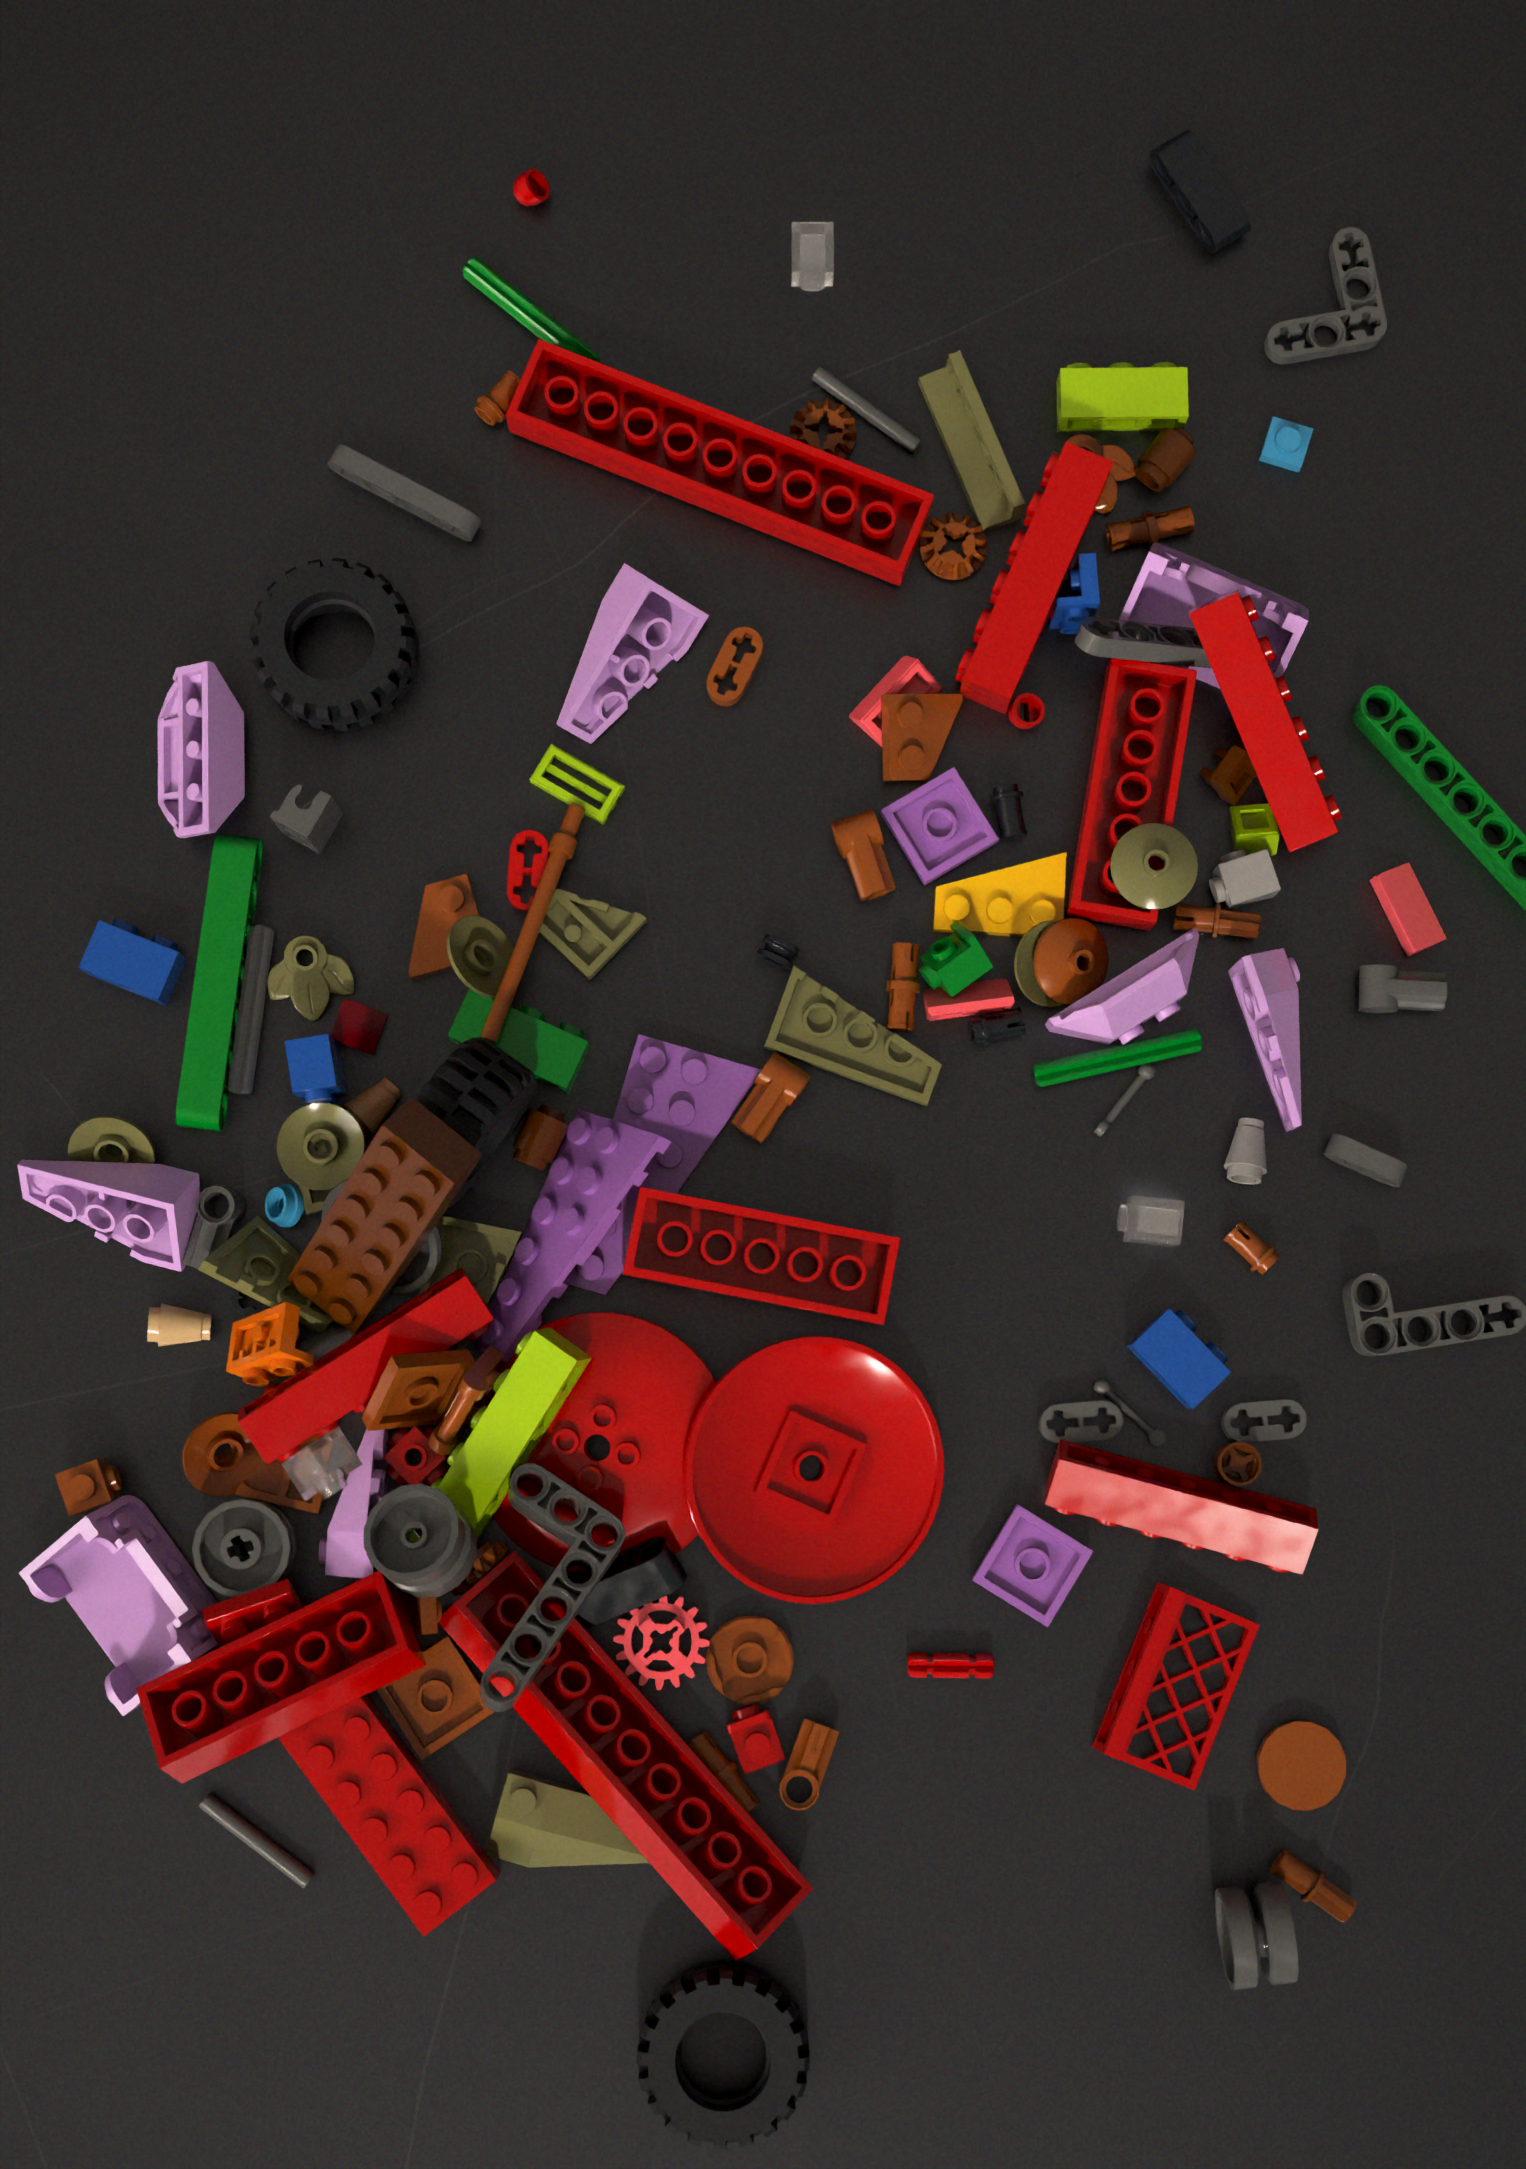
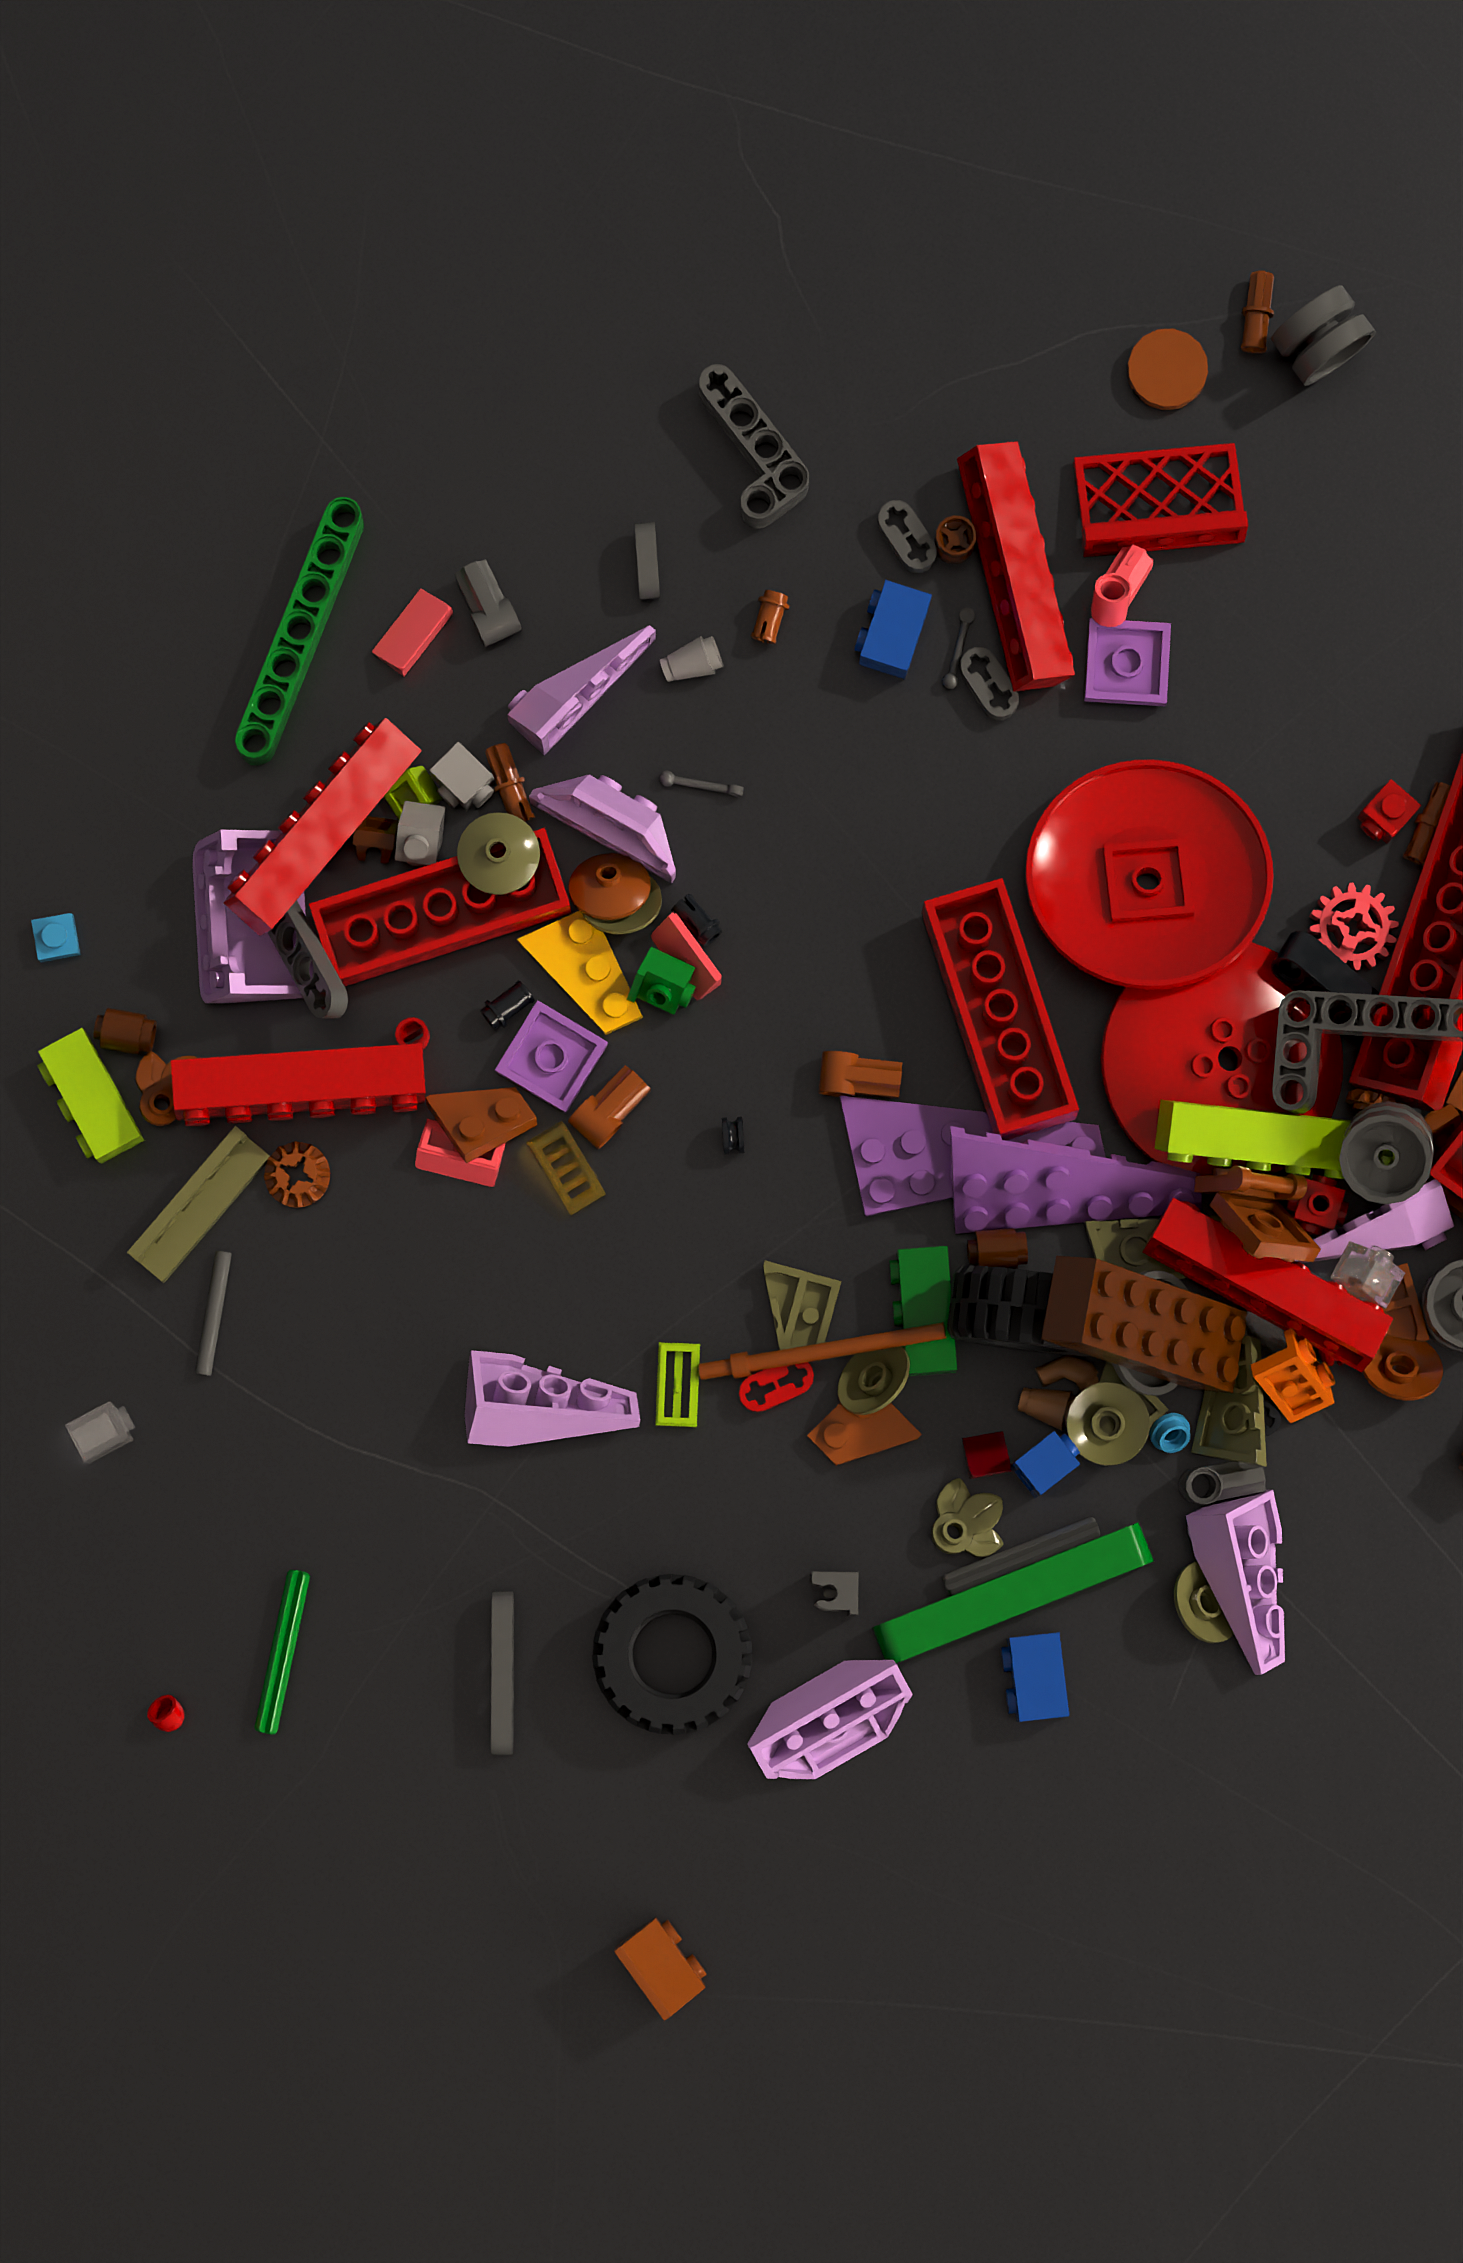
camera: 120 degrees left, 0 degrees up
tan cone [147,1303,212,1347] -> none
dark orange pin [474,370,521,426] -> none
red brick [506,339,934,586] -> none
dark orange beam [706,627,763,706] -> none
dark orange tile [706,1614,794,1705] -> none
olive wing [764,966,942,1107] -> none
dark orange piece [779,1718,840,1811] -> none
dark orange gear [790,398,857,459] -> none
dark orange pin [886,942,920,1032] -> none
red axle [907,1653,994,1678] -> none
green axle [1033,1028,1203,1087] -> none
blue bracket [1048,553,1100,634] -> none
dark orange pin [1105,505,1195,551] -> none
clear brick [1117,1195,1185,1247] -> none
none -> light grey brick [395,801,446,866]
none -> clear yellow slope [526,1122,606,1215]
none -> dark orange slope [614,1917,707,2021]
none -> coral piece [1091,544,1153,627]

